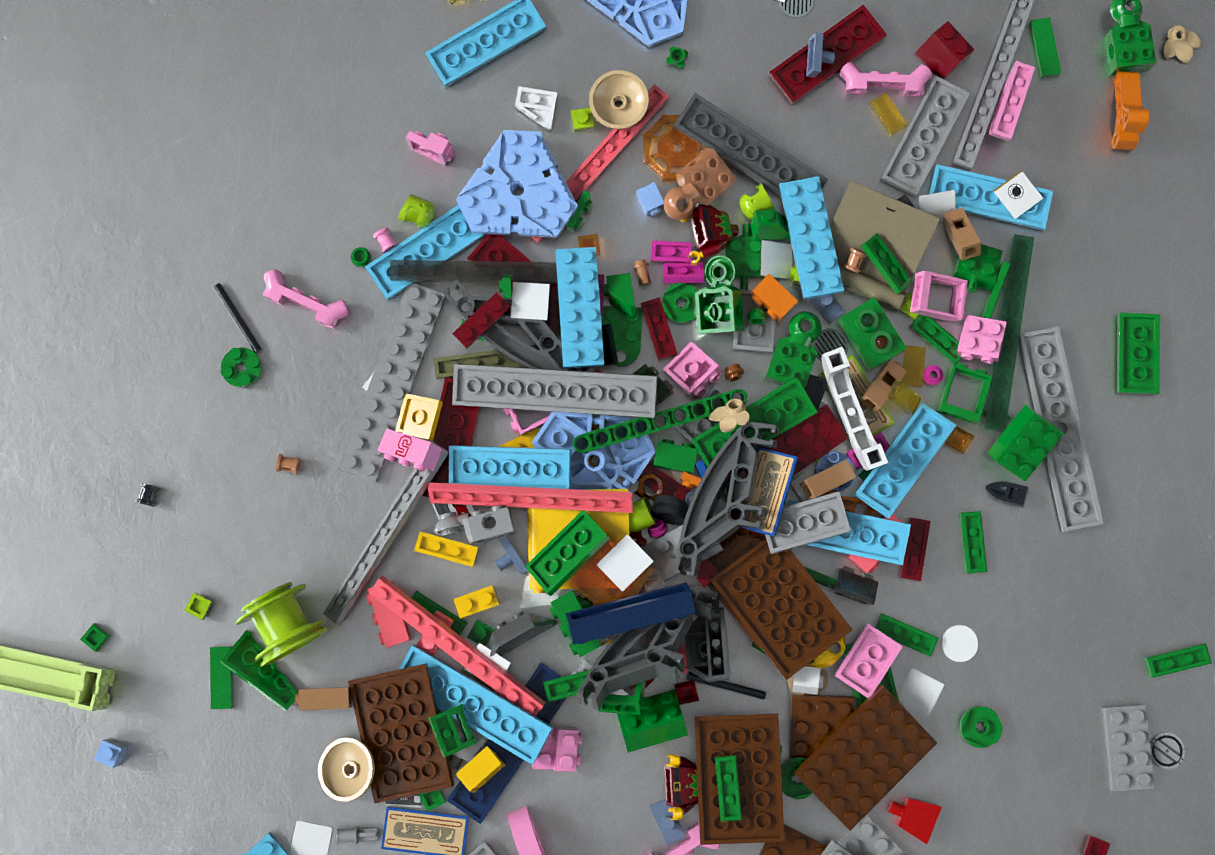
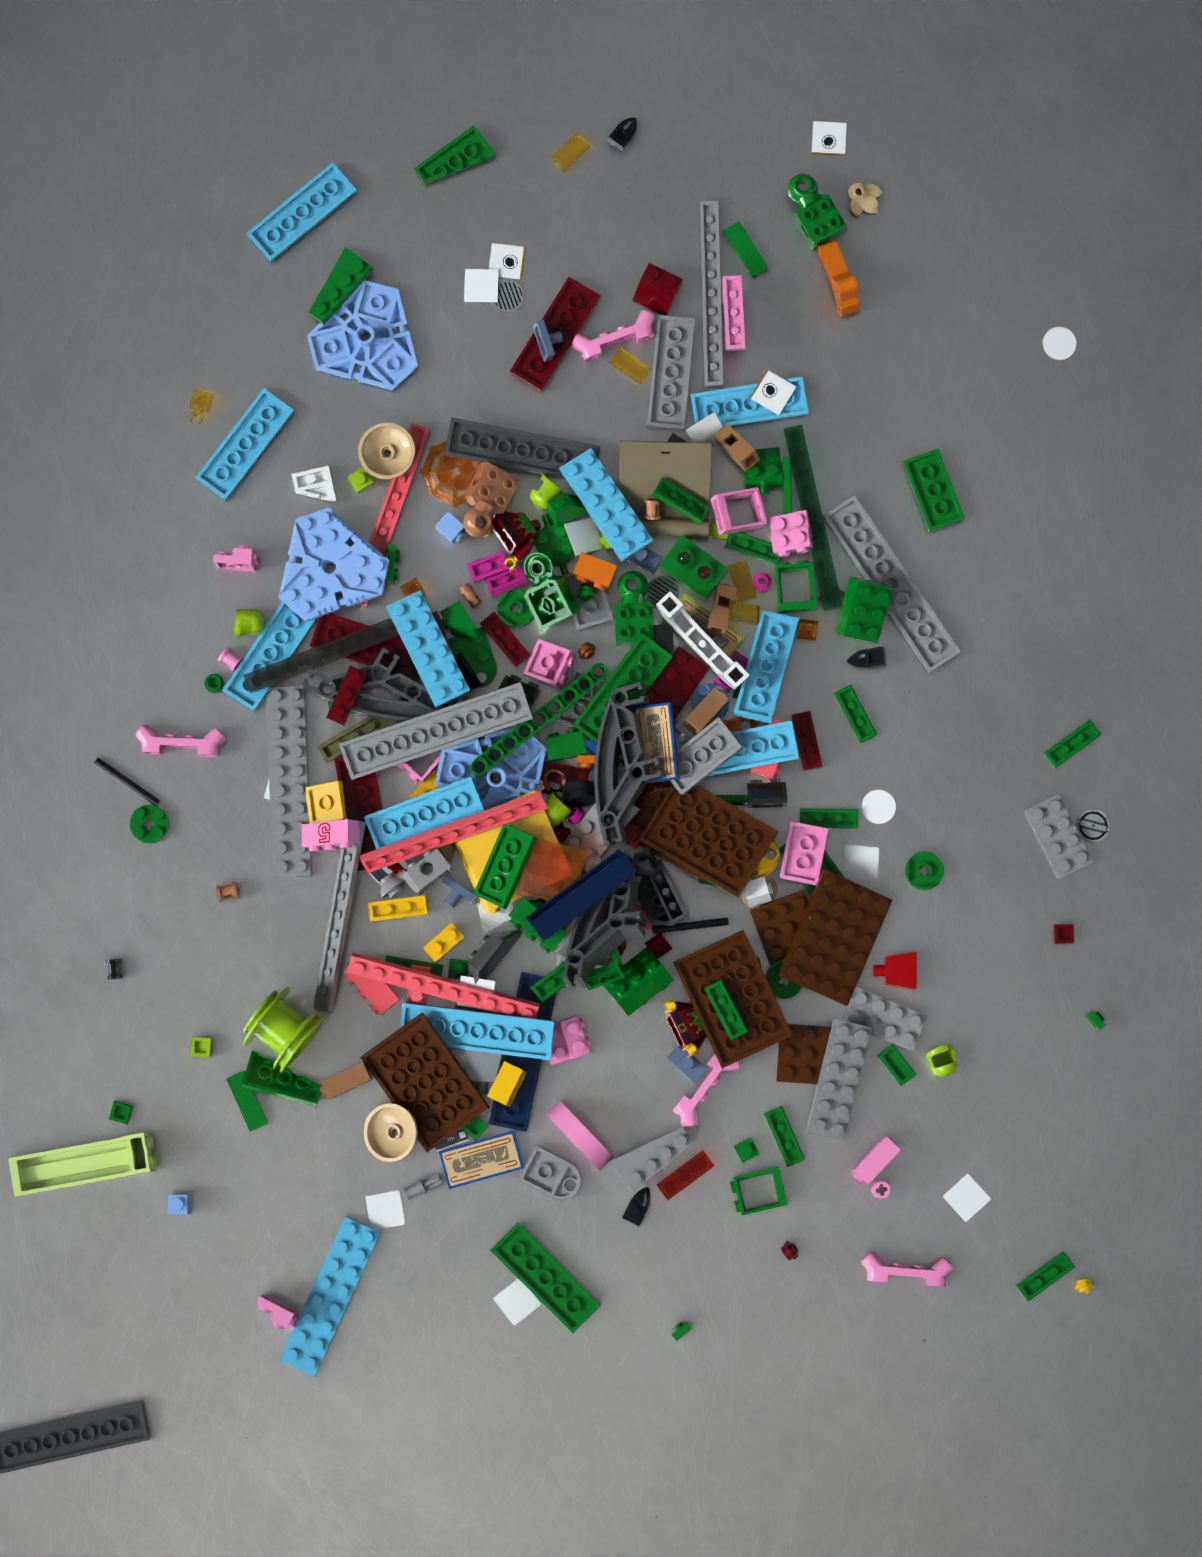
camera: 20 degrees left, 0 degrees up
green plate [428,704,478,757] -> none
green plate [499,274,513,298] -> none
white sticker [511,282,550,320] -> none
white sticker [597,534,653,592] -> none
green plate [666,46,688,68] -> none
tan plate [709,399,750,432] -> none
none -> medium nougat slope [439,844,455,861]

